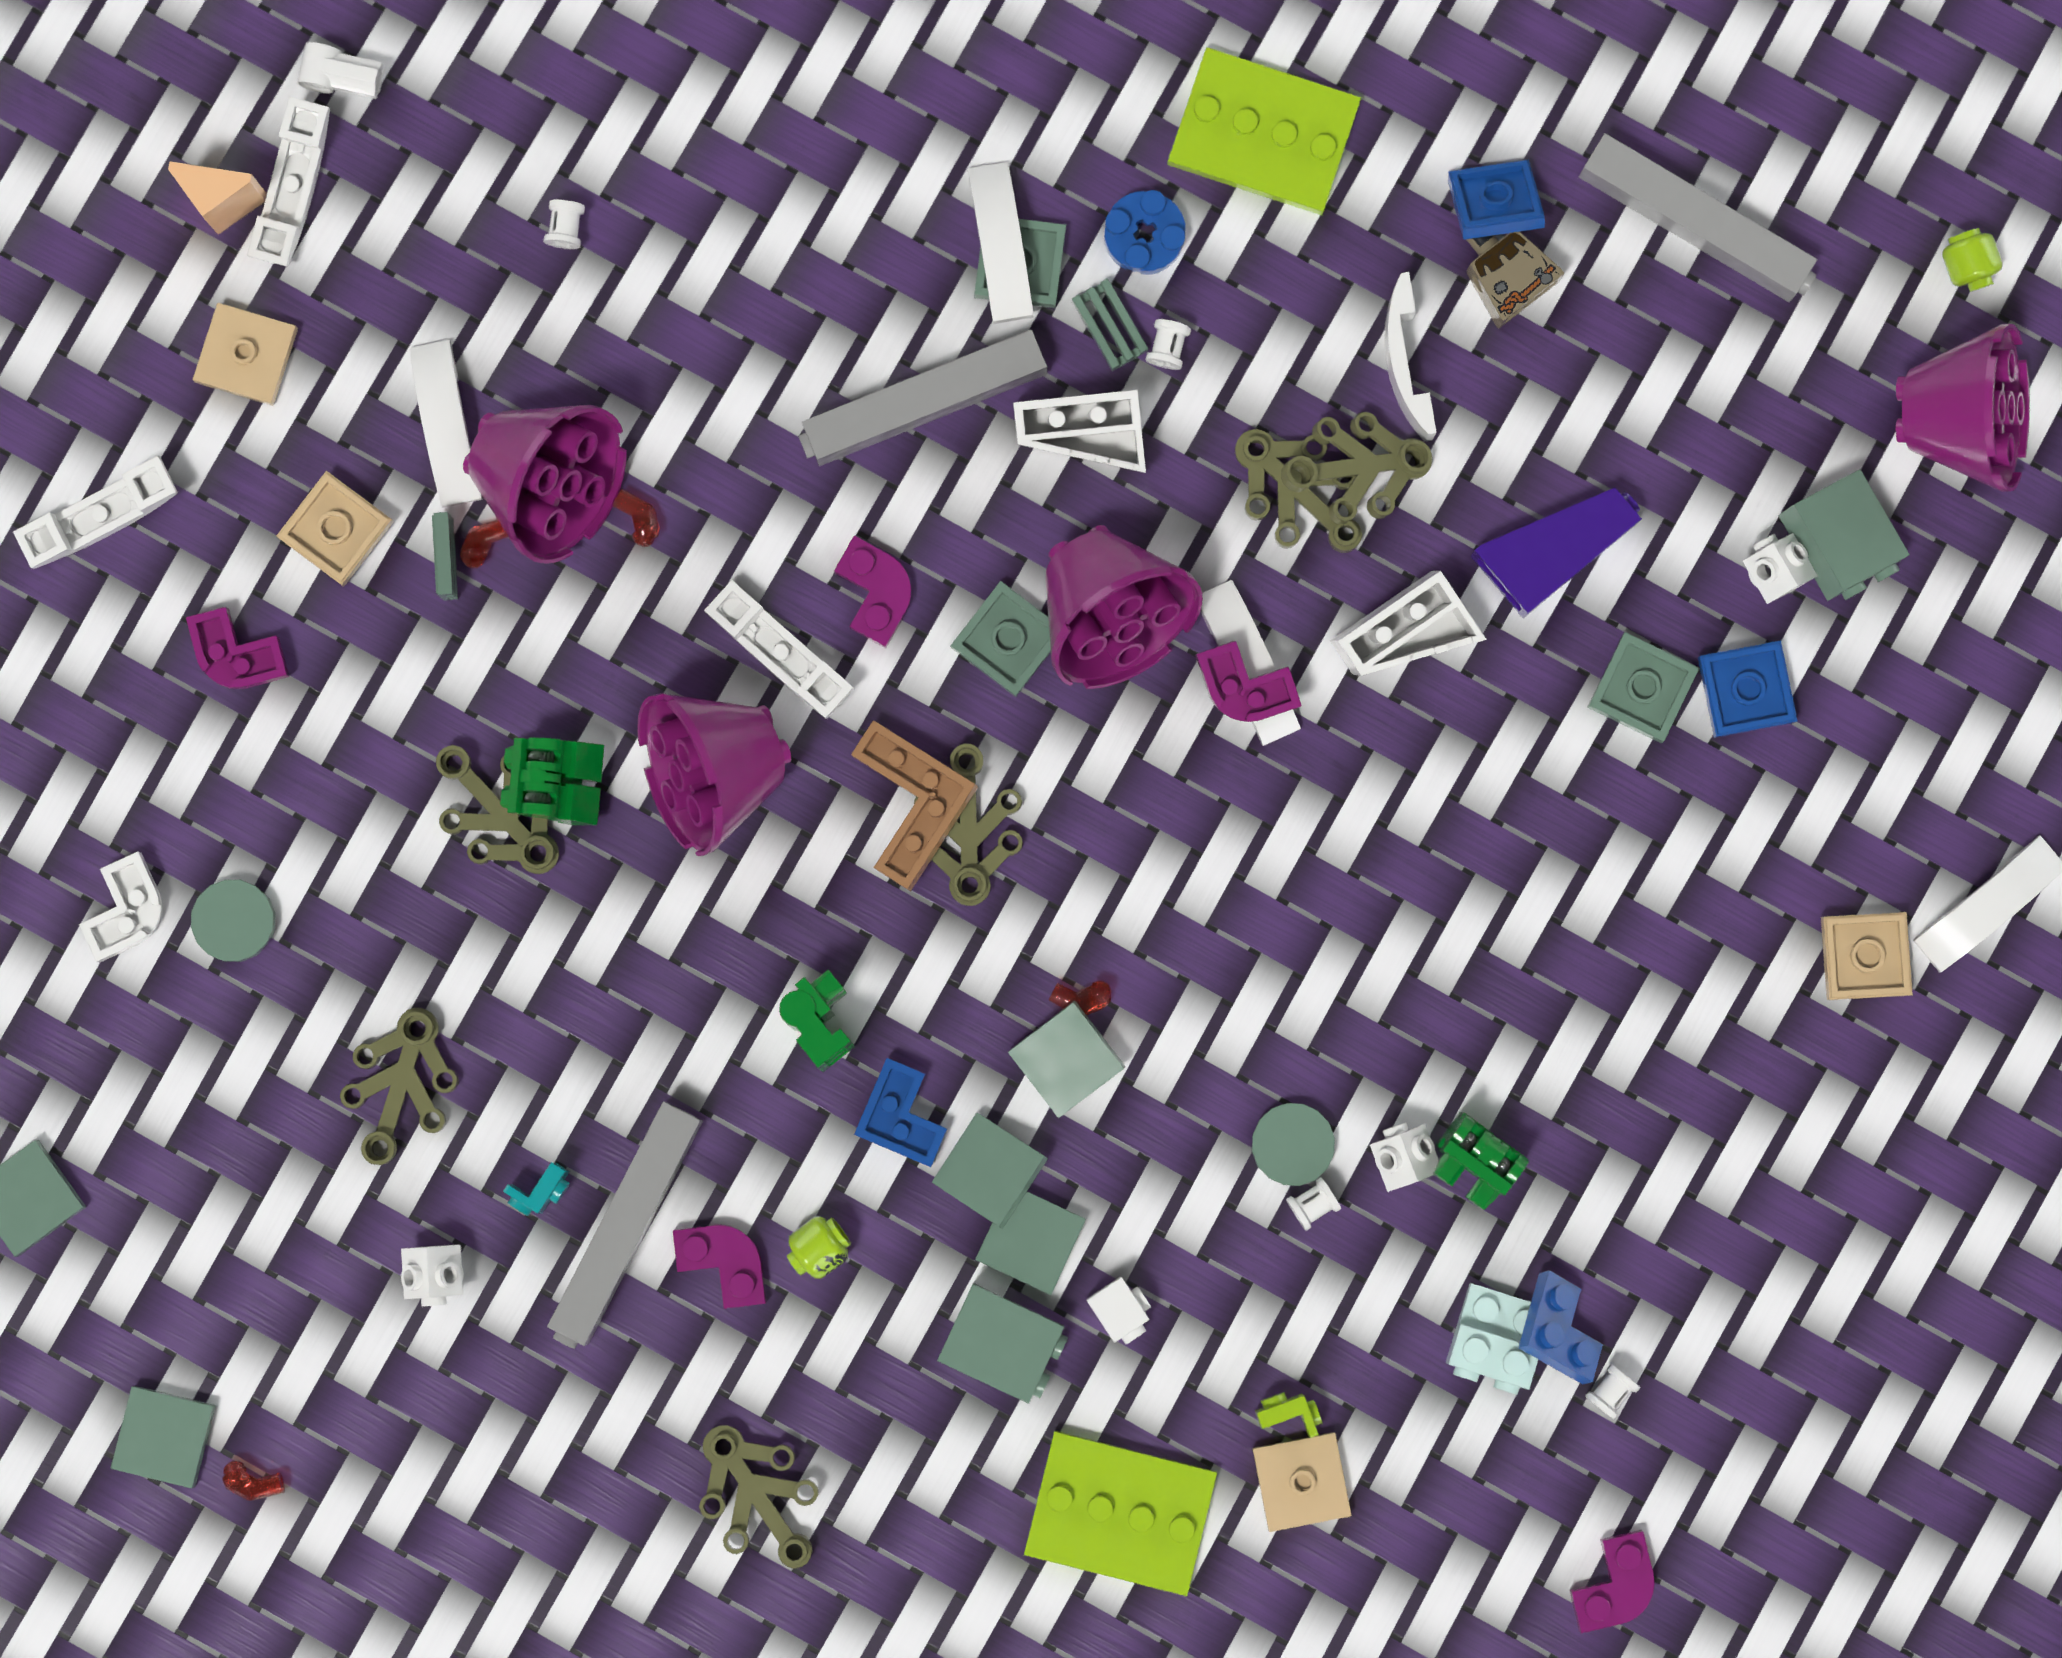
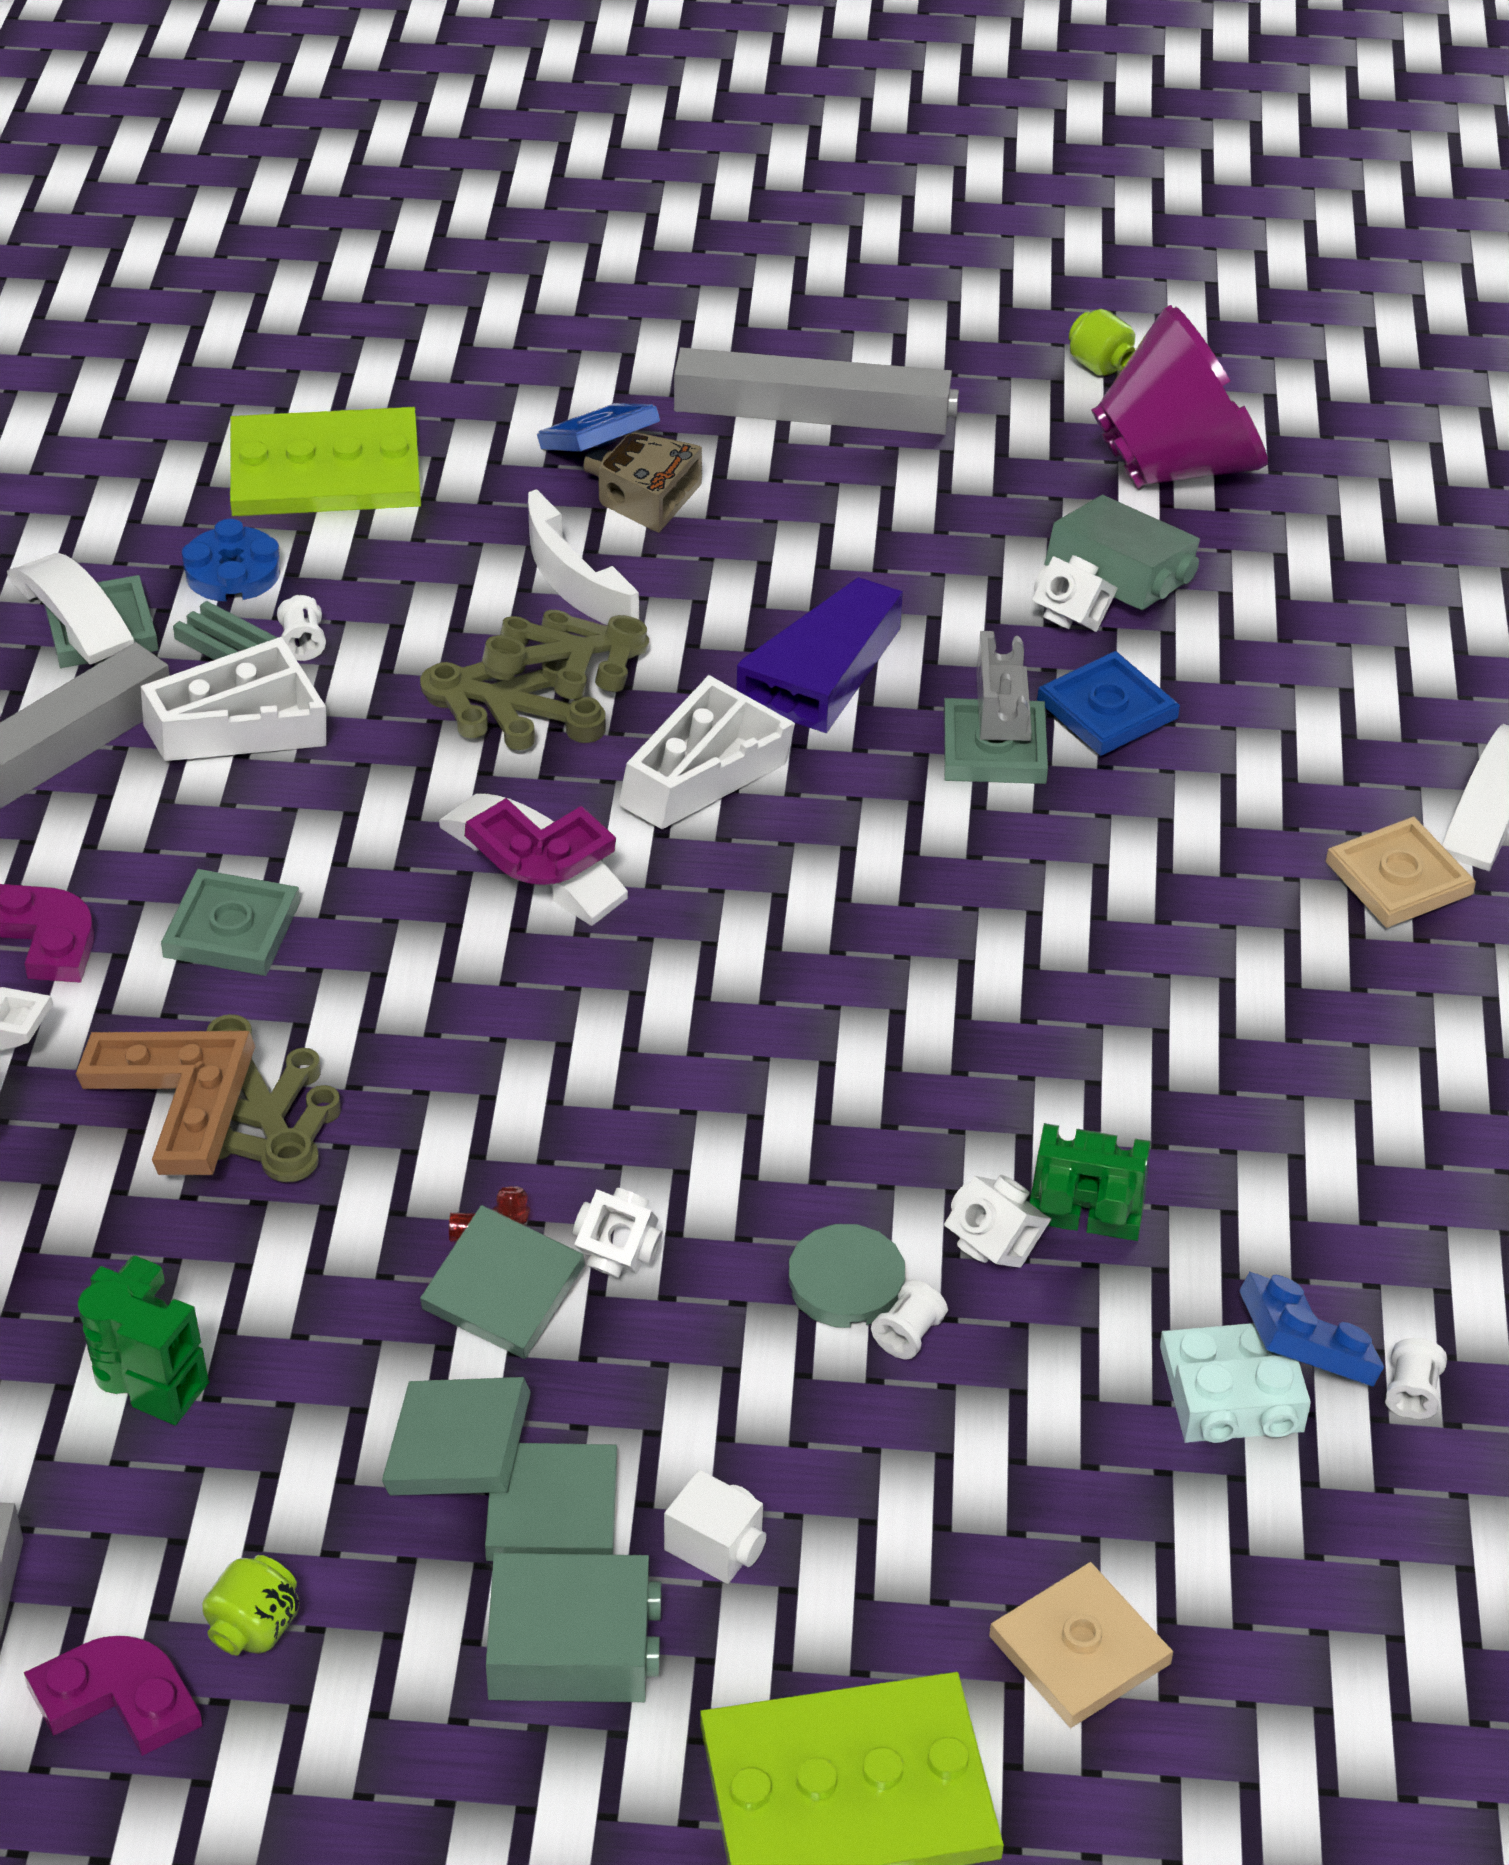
camera: 25 degrees left, 40 degrees down
blue plate [854,1058,947,1167] -> none
magenta cone [1045,525,1203,689] -> none
lime bracket [1255,1392,1322,1438] -> none
none -> white brick [573,1188,663,1278]
none -> light grey hinge [976,631,1032,741]

